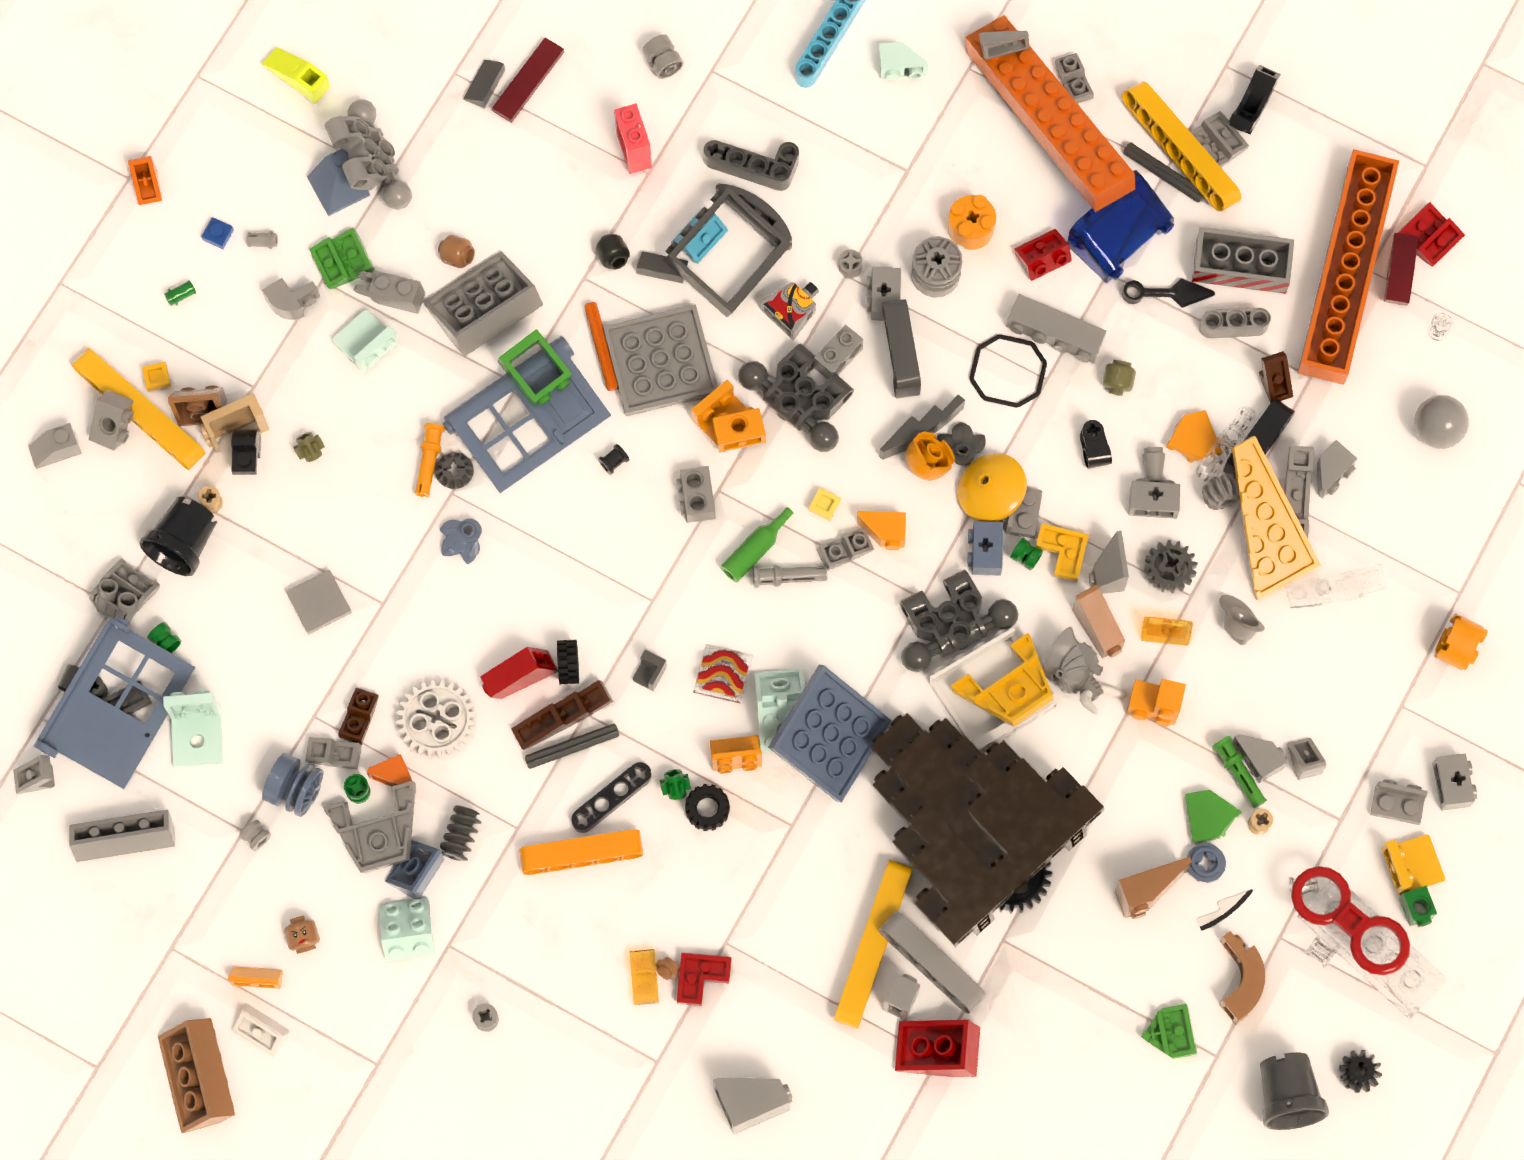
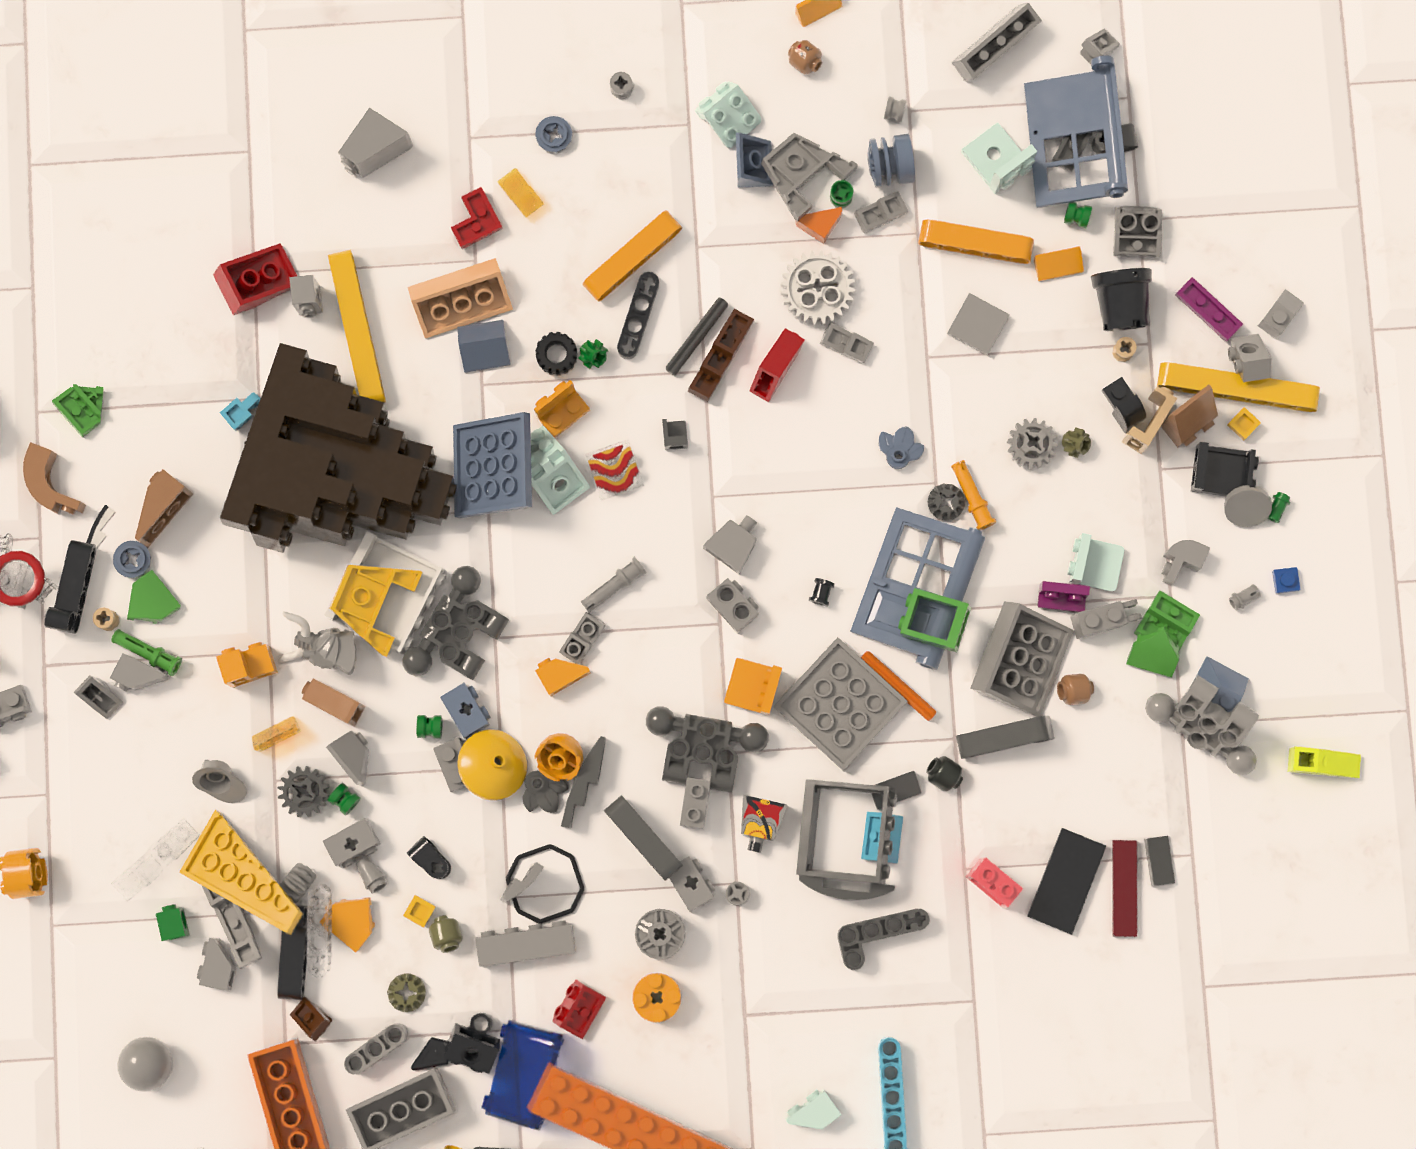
camera: 150 degrees right, 10 degrees up
orange slope [128,156,162,205] -> none
reddish brown slope [338,688,379,745] -> none
dark grey piece [440,805,482,861] -> none
black tyre [557,639,579,685] -> none
light grey wheel [642,34,684,79] -> none
medium nougat plate [656,957,680,980] -> none
light orange brick [712,407,766,453] -> none
bright green piece [720,507,794,583] -> none
light yellow plate [808,488,841,521] -> none
light grey beam [879,911,986,1014] -> none
yellow plate [1036,523,1089,582] -> none
none -> black beam [44,540,96,634]
none -> green brick [155,904,190,942]
none -> medium azure plate [219,392,260,431]
none -> green wheel [327,782,361,816]
none -> olive gear [387,973,426,1012]
none -> yellow plate [403,895,436,928]
none -> light nougat slope [407,258,513,339]
none -> black brick [444,1023,500,1074]
none -> sand blue slope [457,320,510,373]
none -> light grey slope [500,862,544,902]
none -> sand blue gear [535,116,572,153]
none -> light grey torso [703,515,757,575]
none -> light grey slope [819,322,874,364]
none -> light orange beam [918,219,1034,264]
none -> dark grey beam [956,715,1055,759]
none -> light grey gear [1006,418,1058,469]
none -> black tile [1026,828,1107,935]
none -> light orange slope [1033,246,1084,282]
none -> magenta bracket [1037,581,1090,612]
none -> bright green slope [1126,626,1180,678]
none -> magenta plate [1175,277,1243,342]
none -> black panel [1190,442,1259,496]
none -> light grey tile [1224,485,1272,527]

